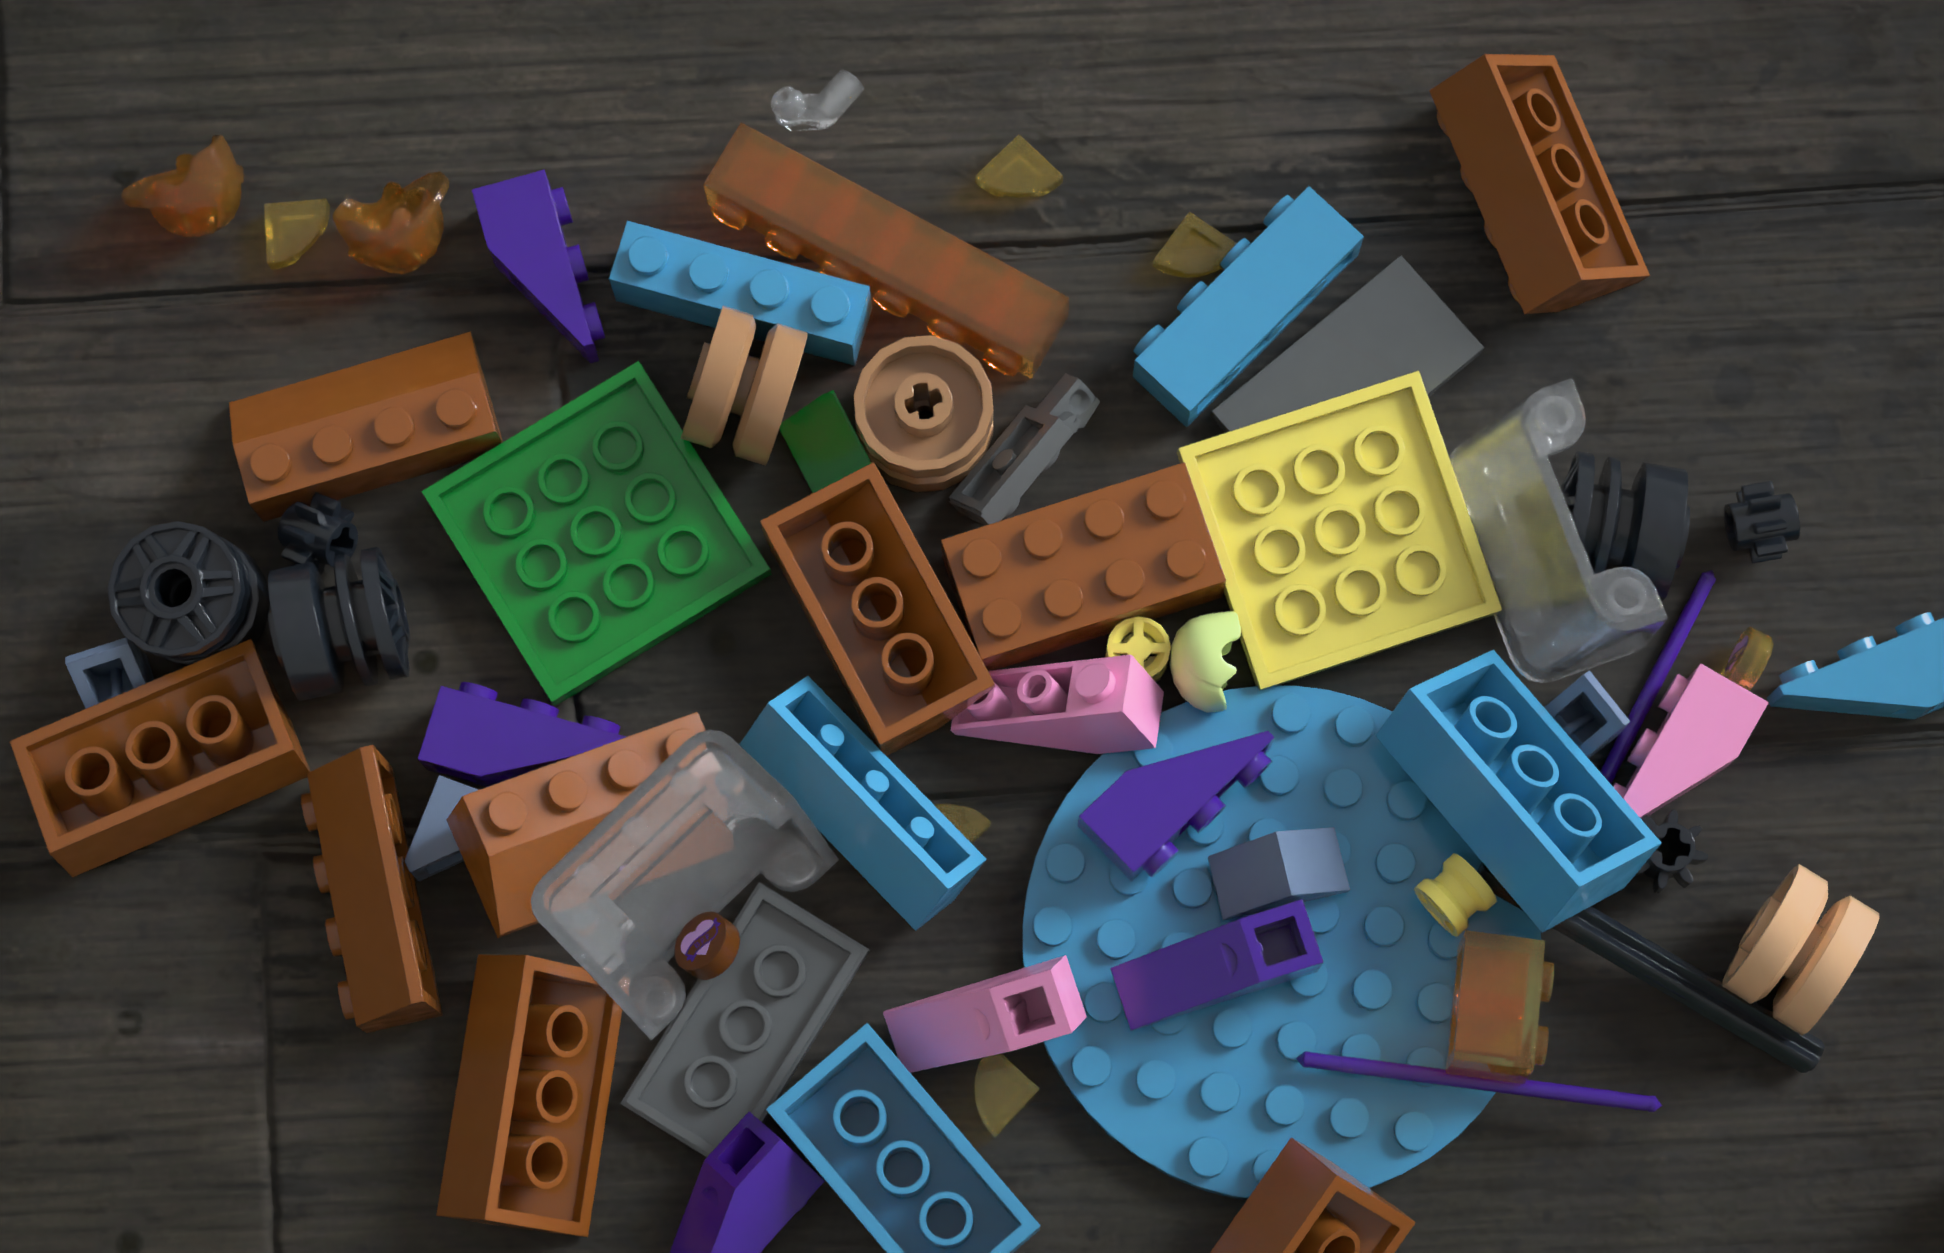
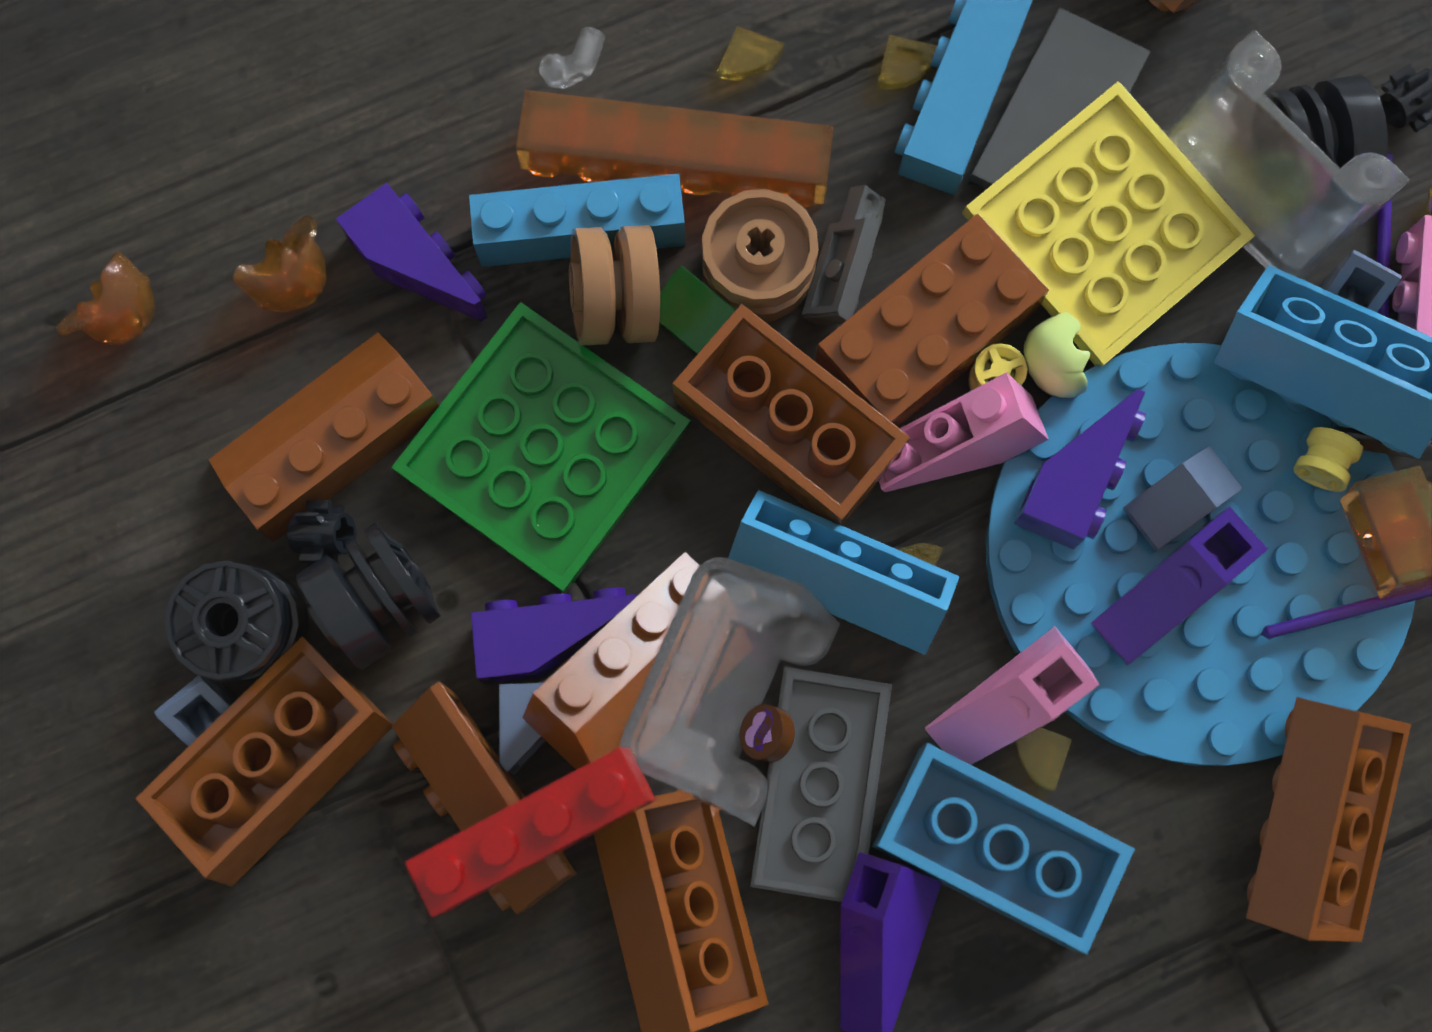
camera: 25 degrees left, 0 degrees up
clear yellow tile [264,199,330,270] -> none
none -> red brick [405,747,656,918]

